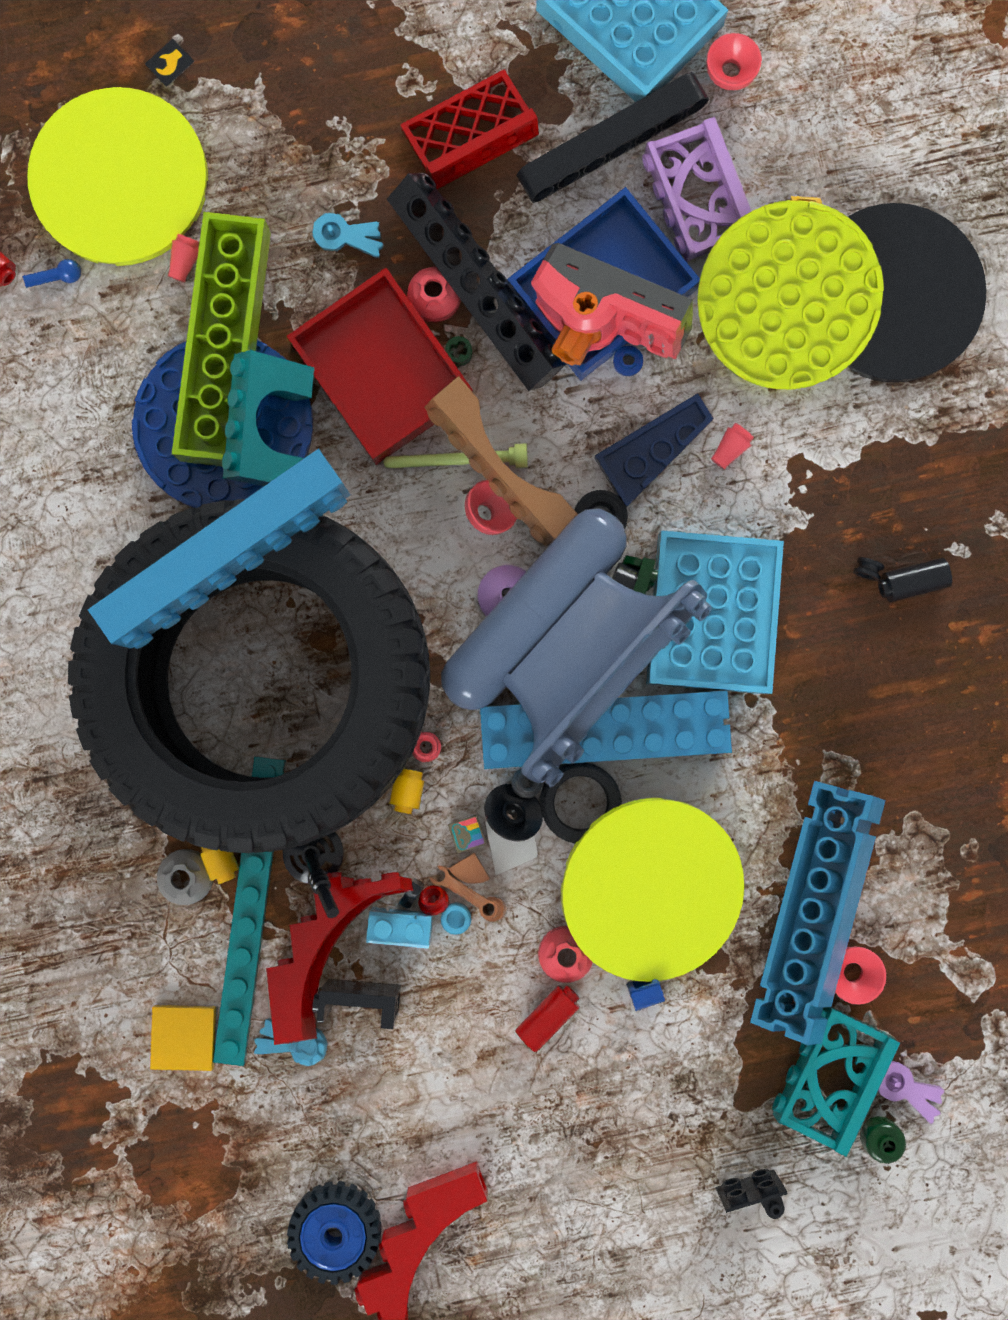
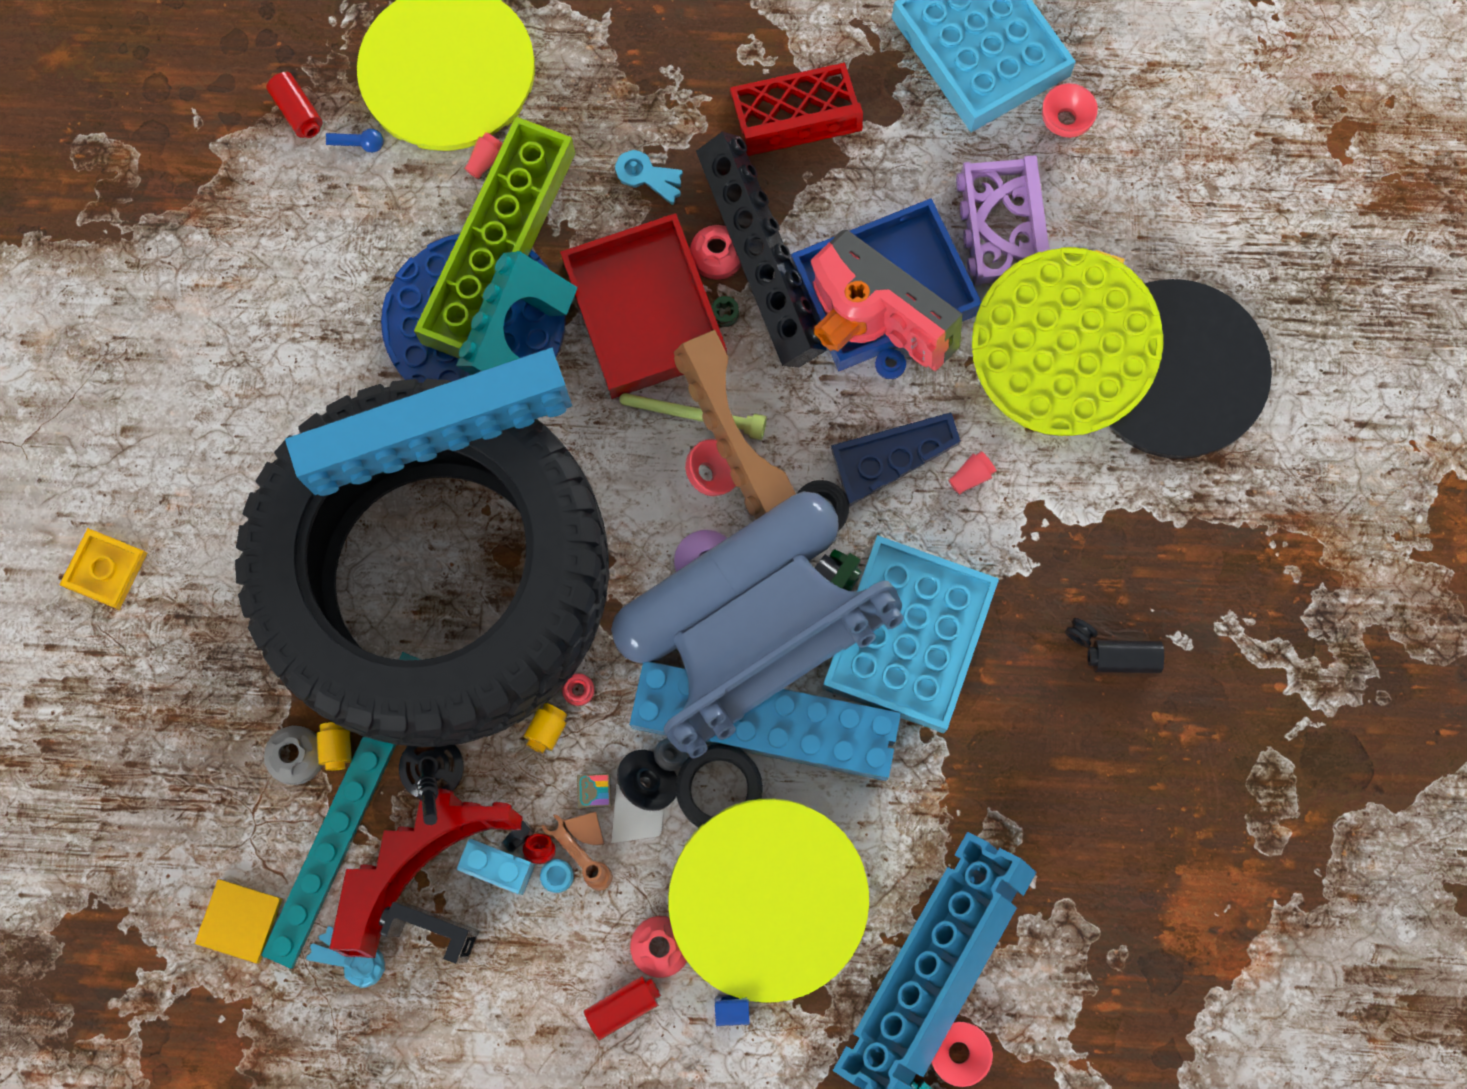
camera: 15 degrees right, 10 degrees down
black beam [516,72,709,203] -> none

